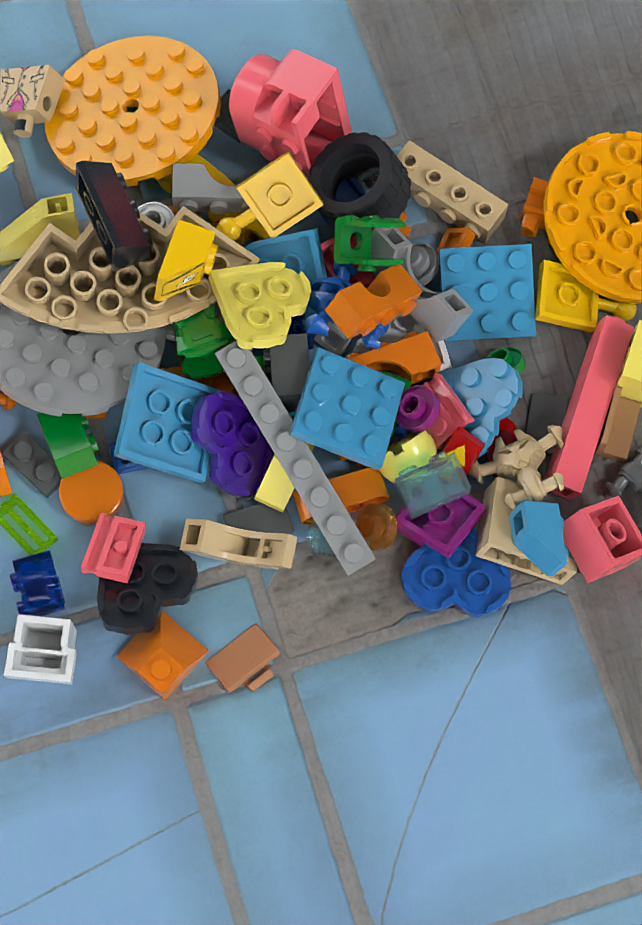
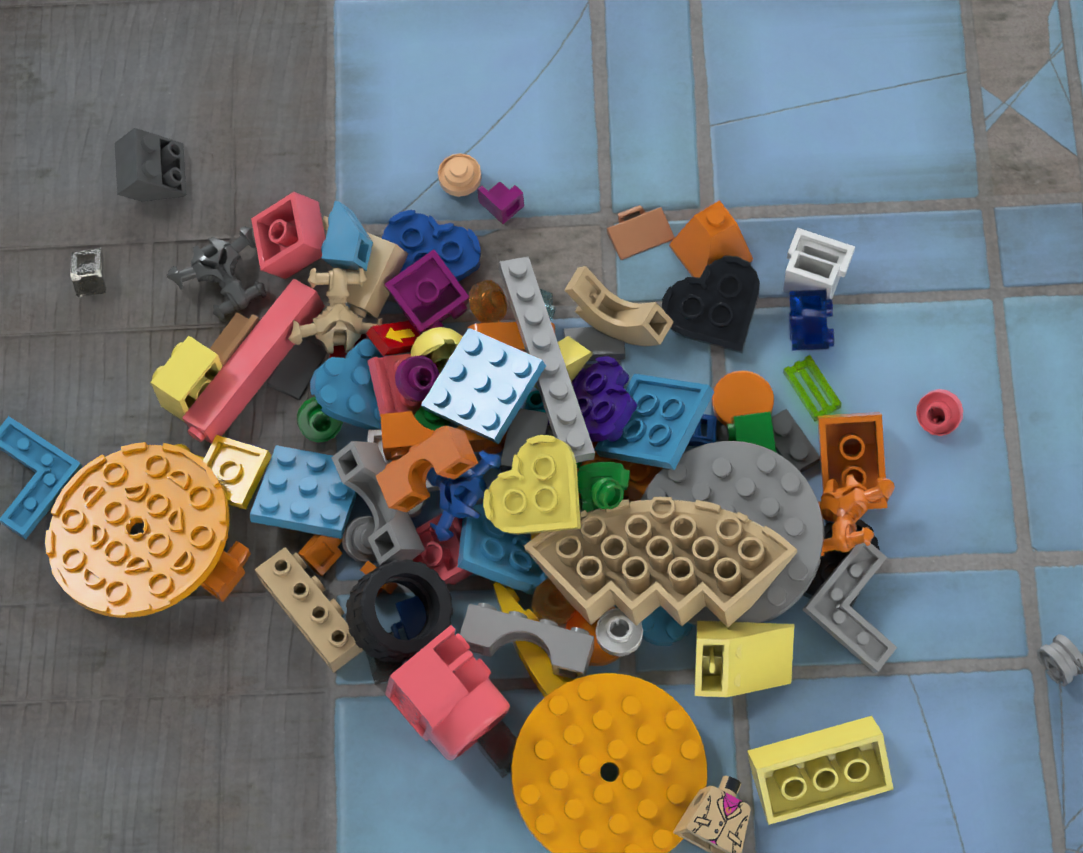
camera: 155 degrees left, 5 degrees down
black slope [76,161,153,272] -> none
coral plate [81,513,146,583] -> none
yellow slope [154,219,219,301] -> none
yellow plate [217,151,323,241] -> none
green piece [334,215,405,271] -> none
clear light blue brick [395,452,471,519] -> none
none -> light nougat plate [438,153,482,197]
none -> magenta panel [477,182,524,224]
none -> green plate [591,477,623,509]

